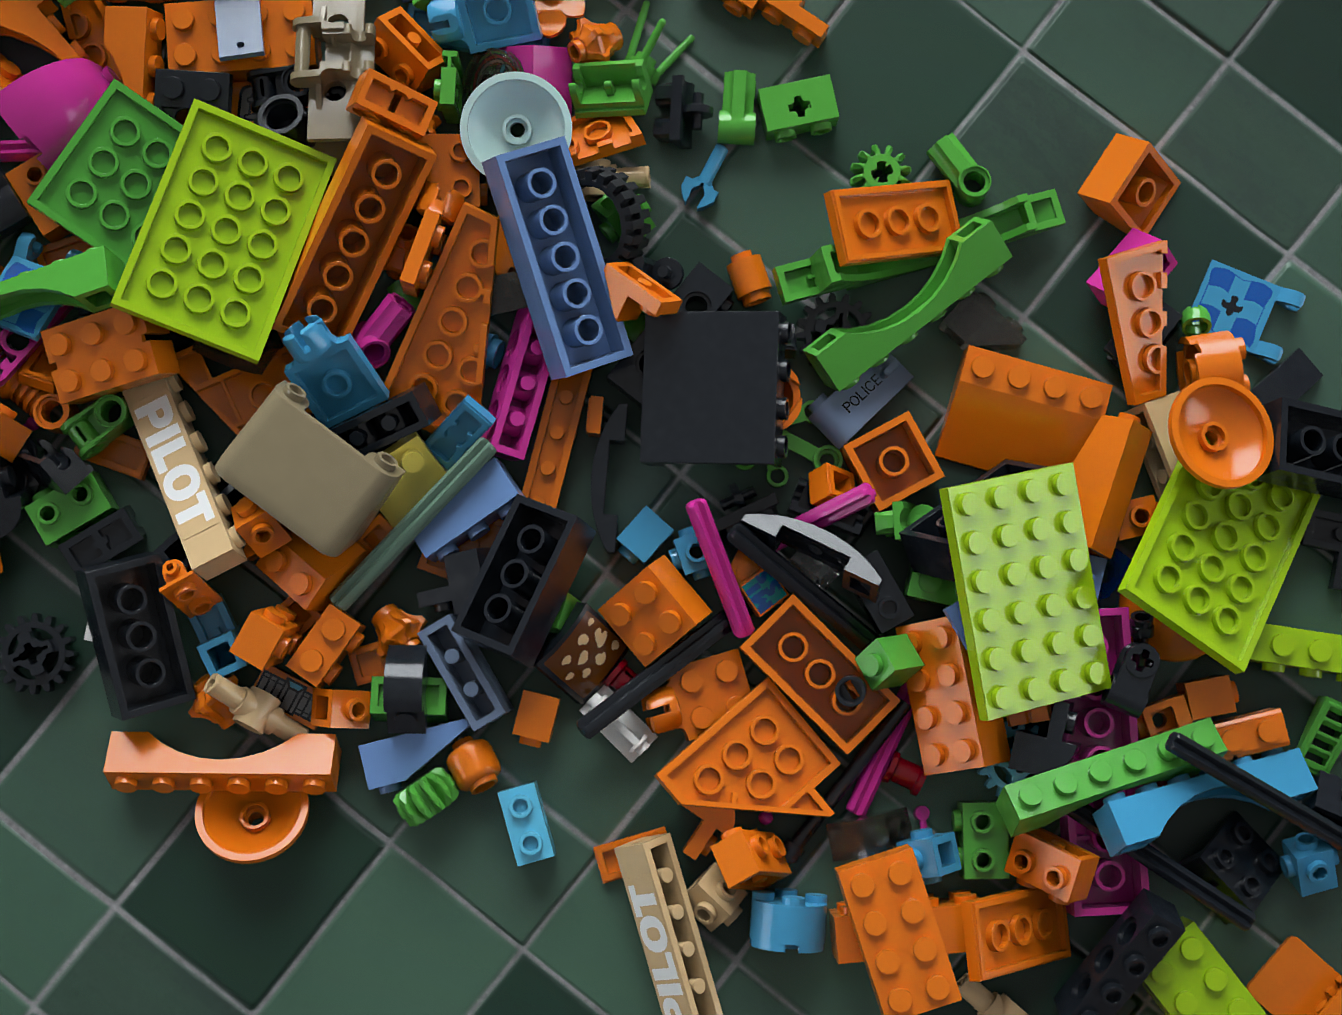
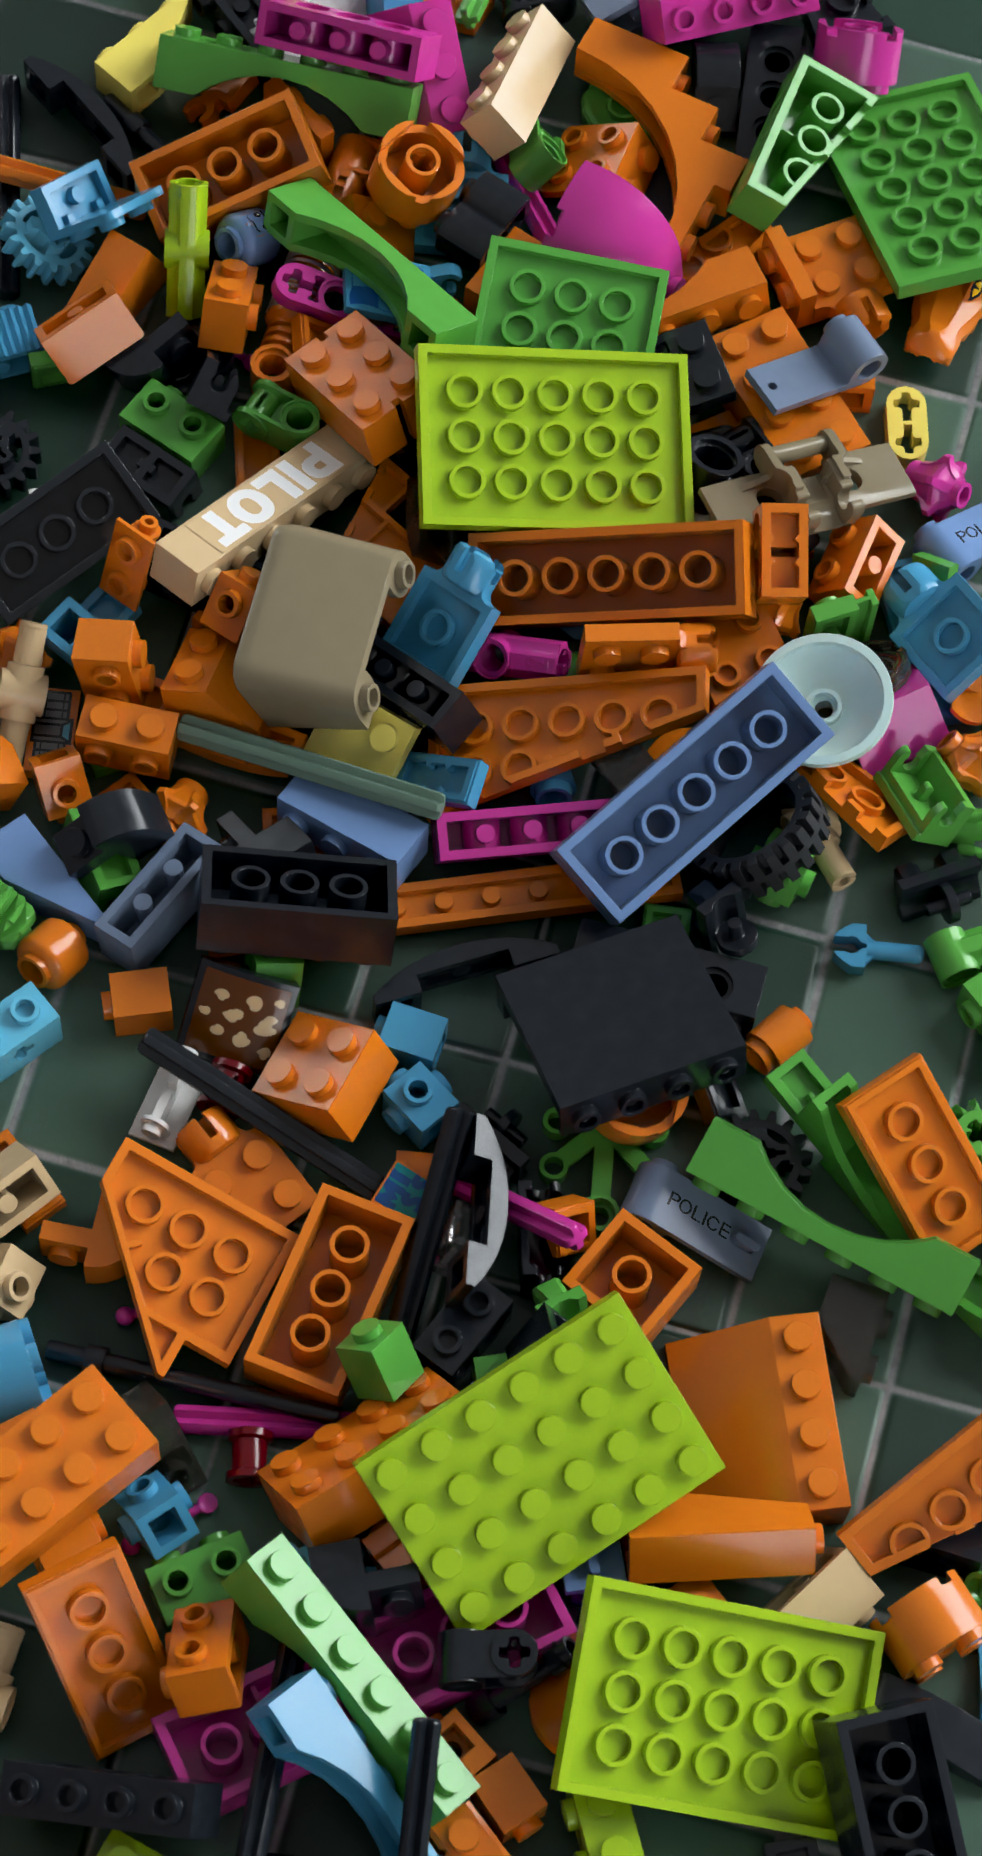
camera: 65 degrees right, 20 degrees down
orange tile [586,396,605,438] -> none
orange slope [604,261,683,322] -> none
dark pink axle [685,498,755,639] -> none
orange brick [710,827,792,890] -> none
black hinge [835,675,867,707] -> none
orange dish [1168,377,1274,489] -> none

